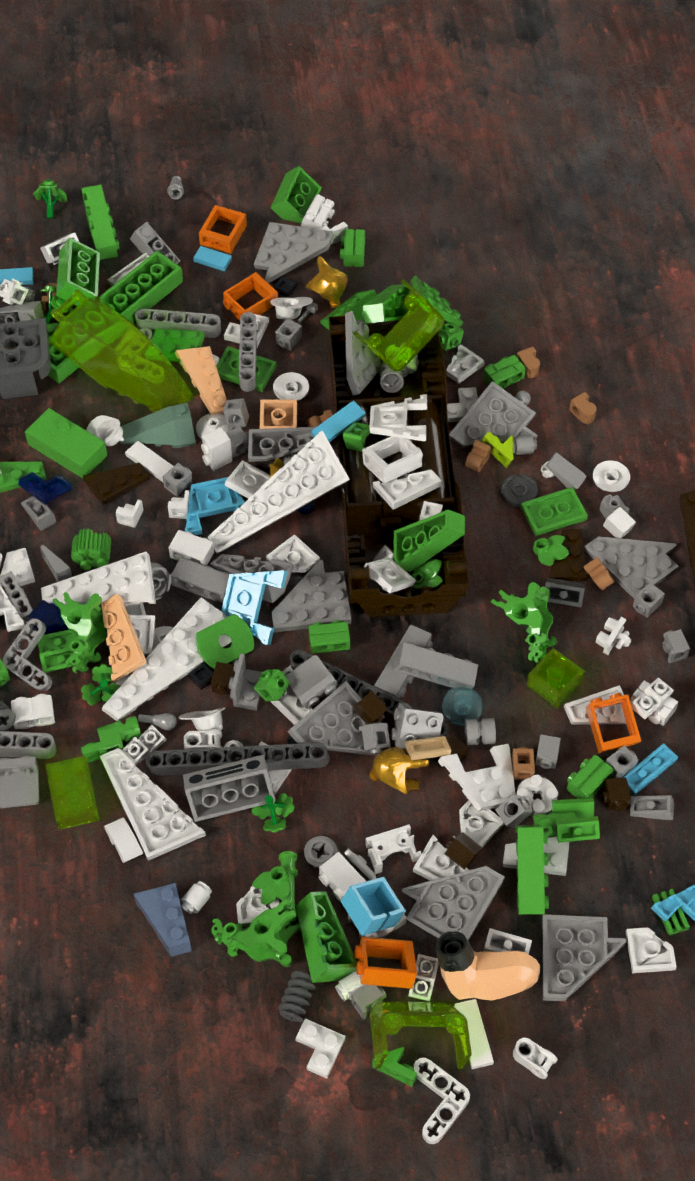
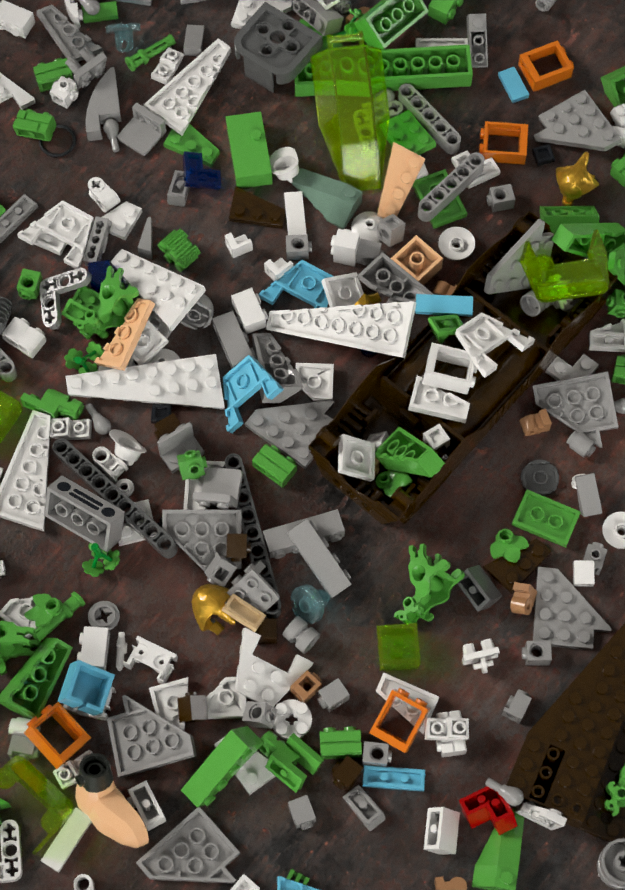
camera: 45 degrees right, 10 degrees up
bright green piece [196,614,254,669] -> none
white piece [270,297,313,320] -> none
light grey hand [298,302,318,323] -> none
lime slope [481,431,513,468] -> none
none -> light grey brick [288,795,316,830]

